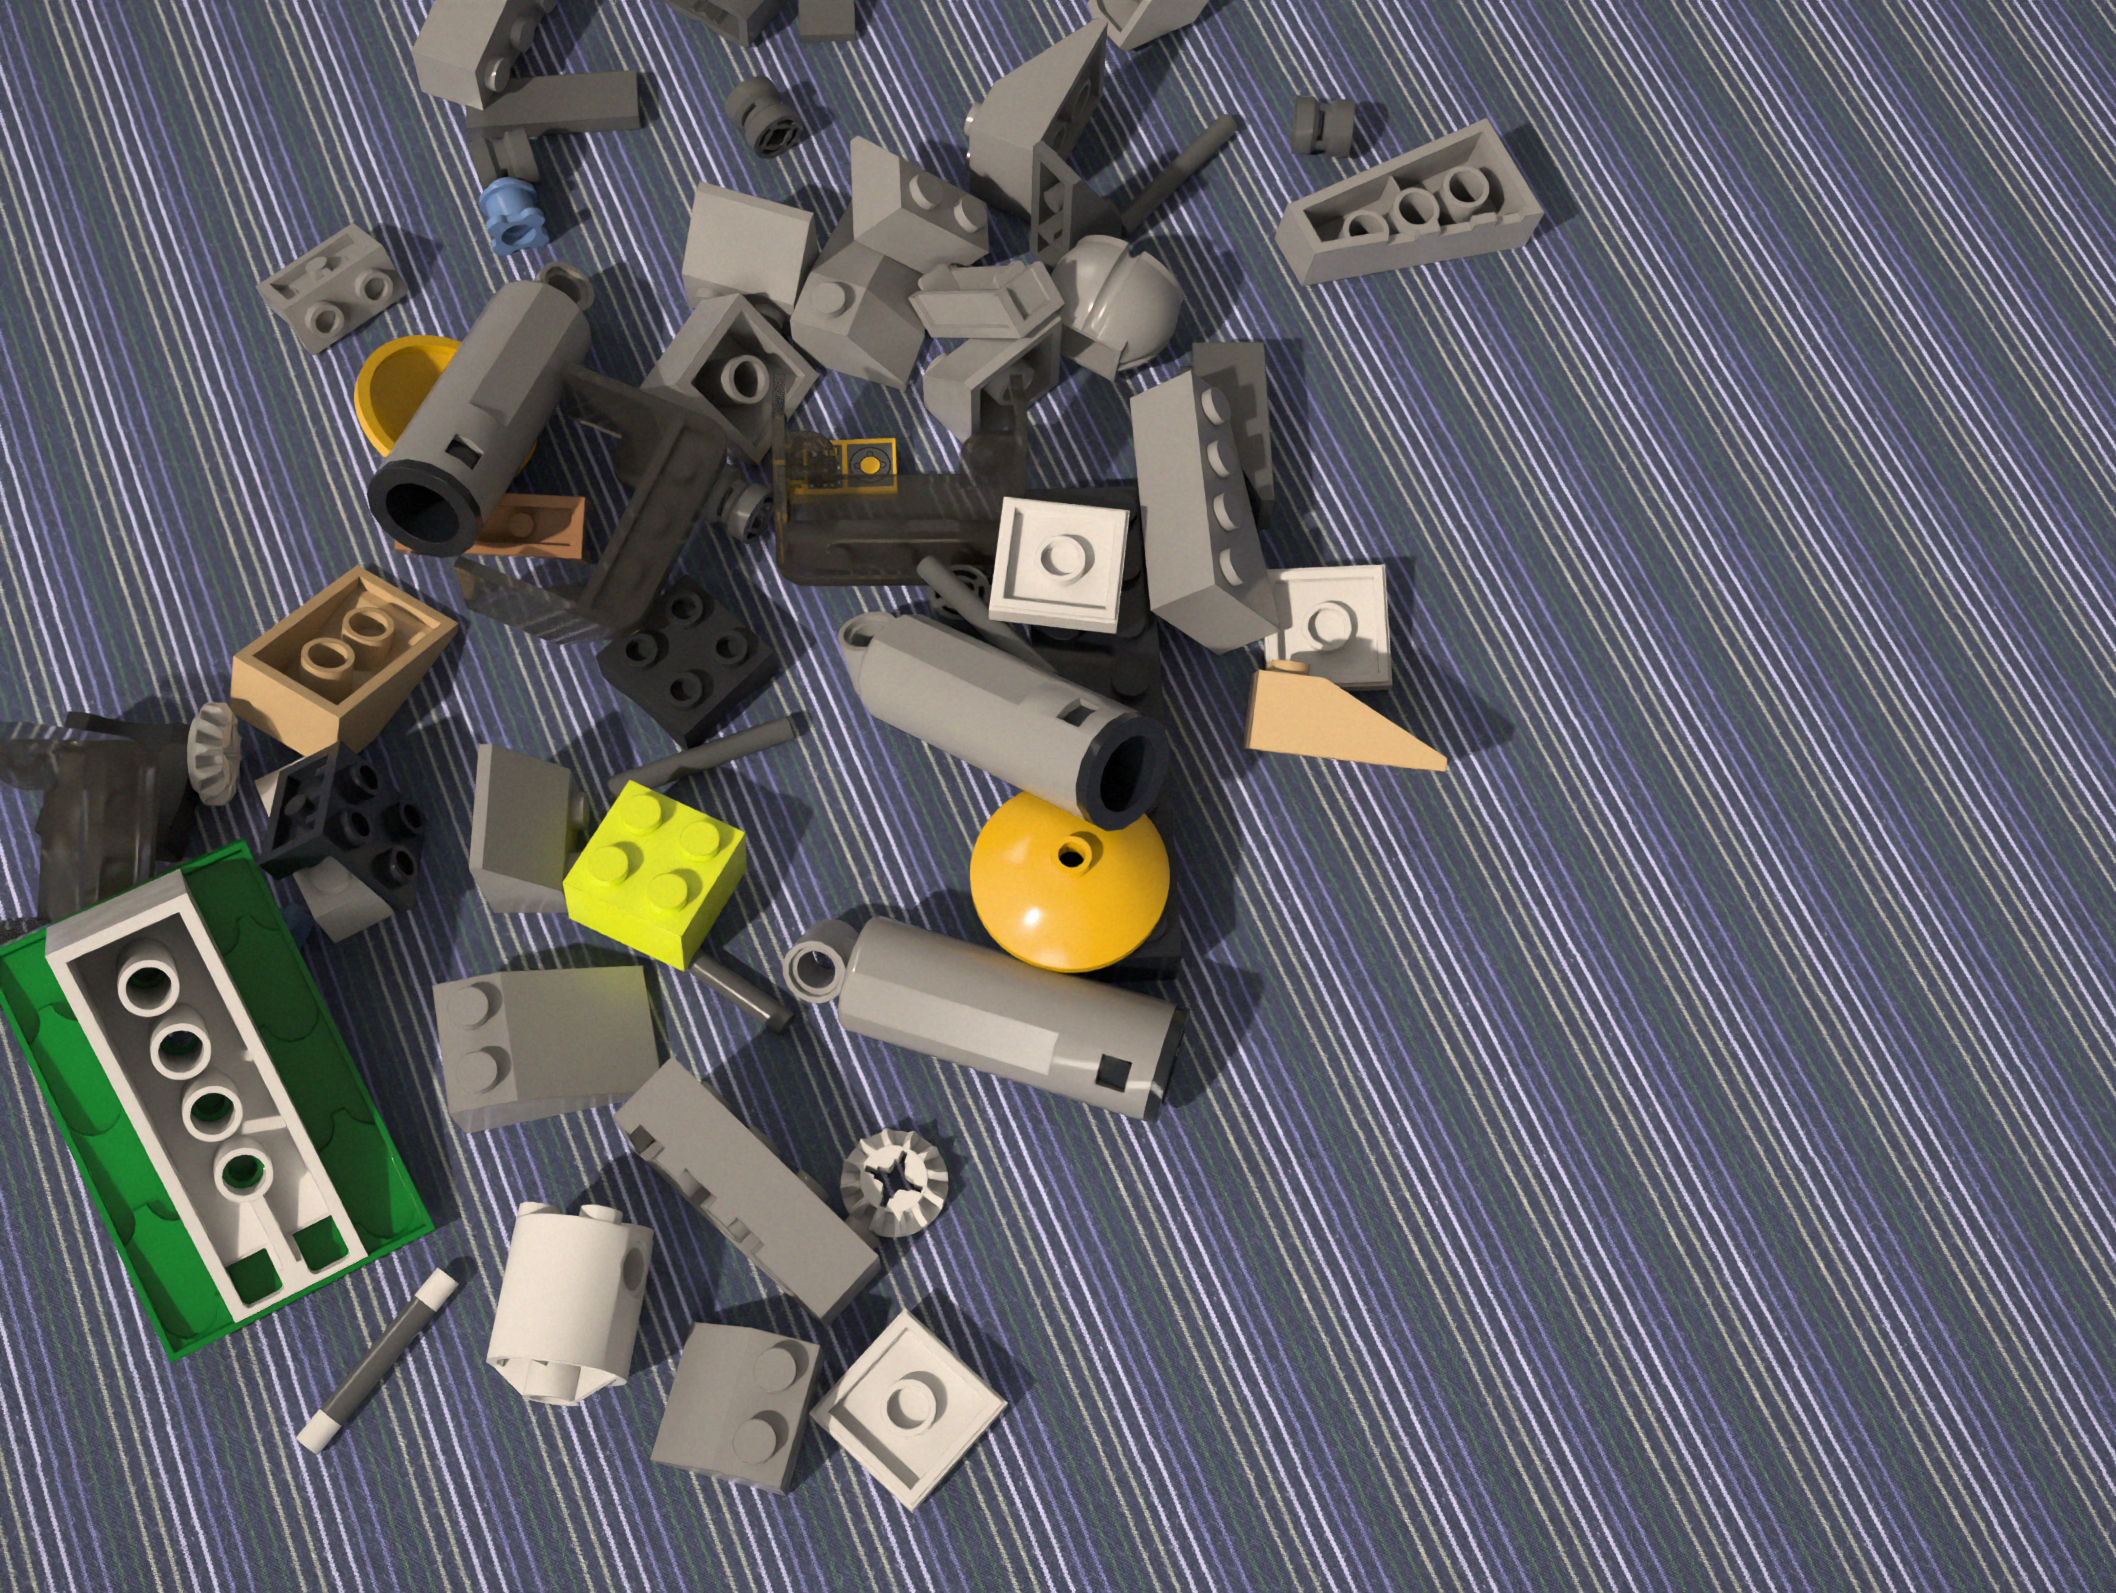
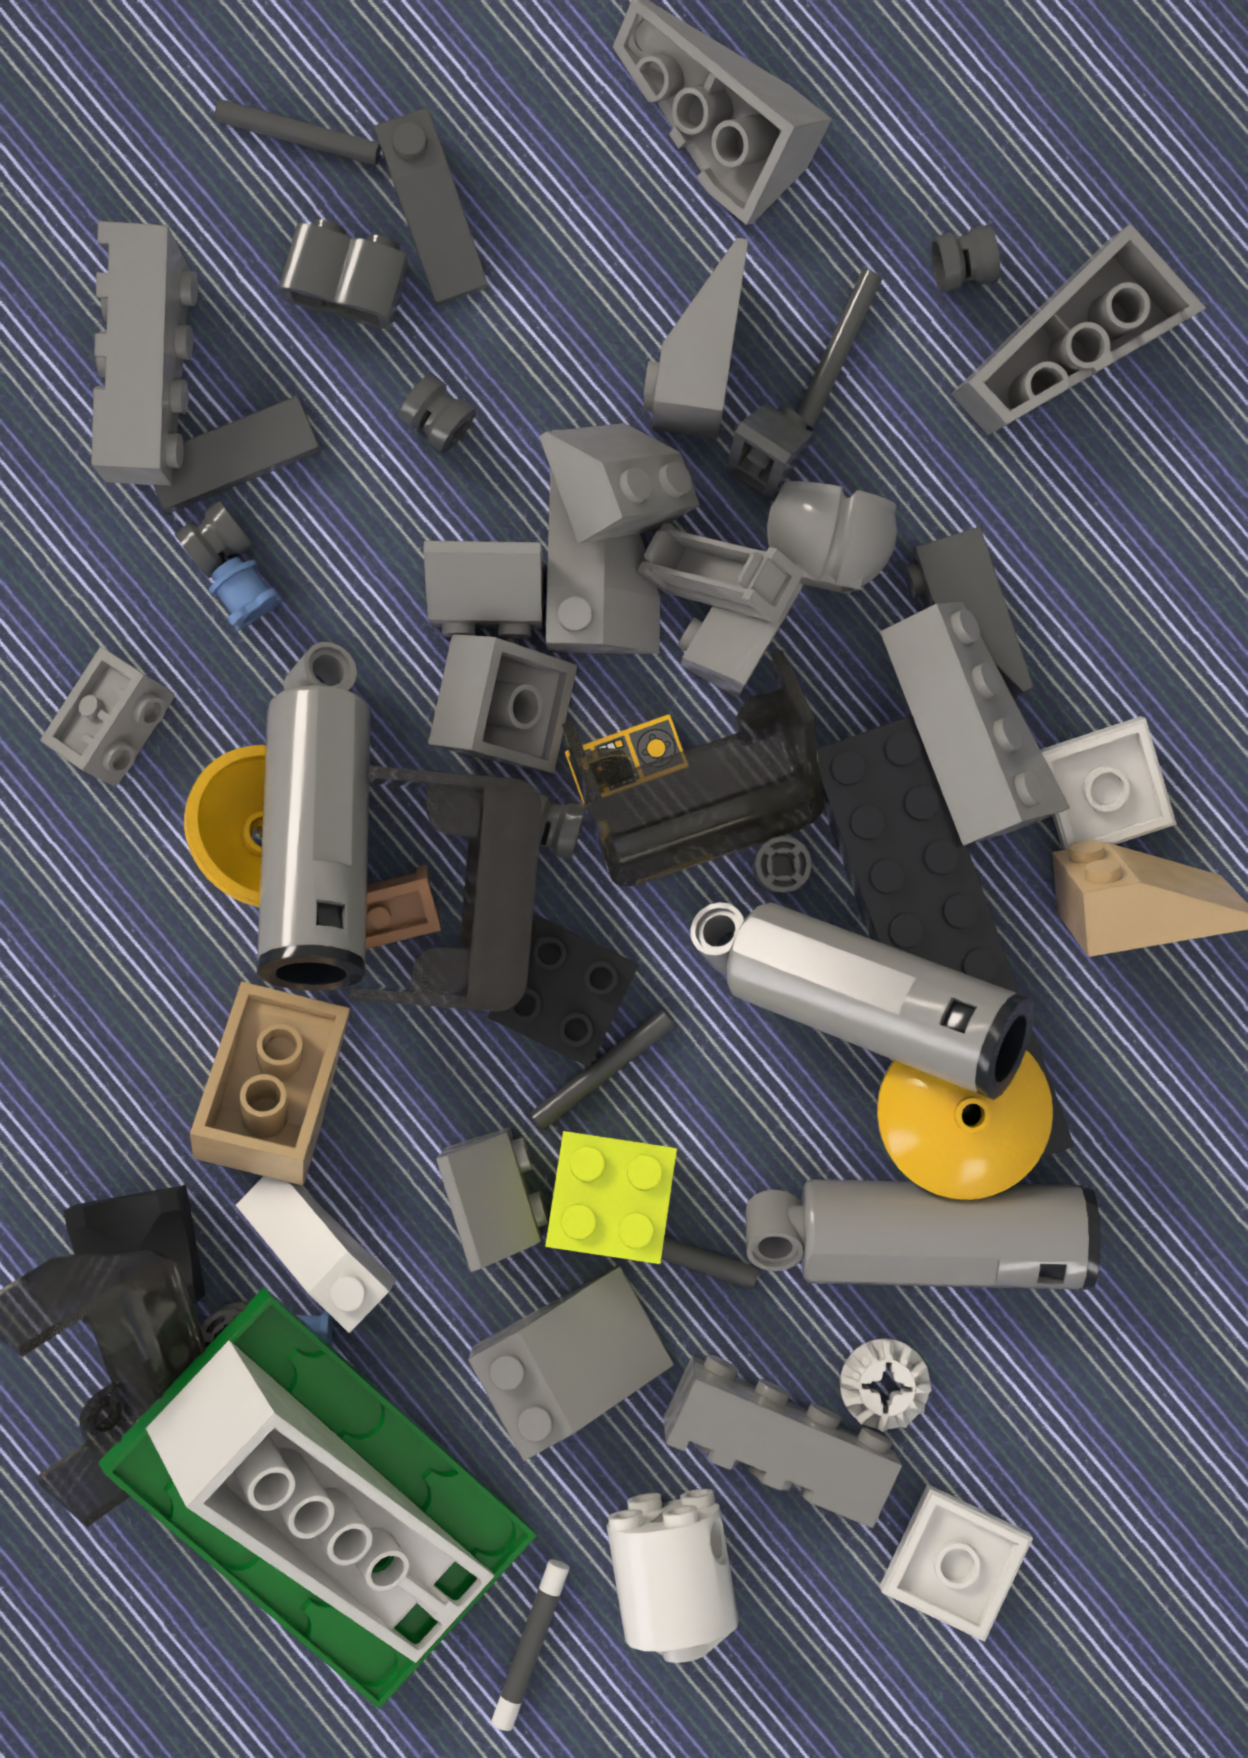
camera: 15 degrees left, 20 degrees up
white gear [187,702,242,806] -> none
black bracket [259,740,427,914] -> none
light grey slope [650,1322,825,1496] -> none
dark grey bar [917,555,1060,676] -> none
white plate [989,497,1130,634] -> none

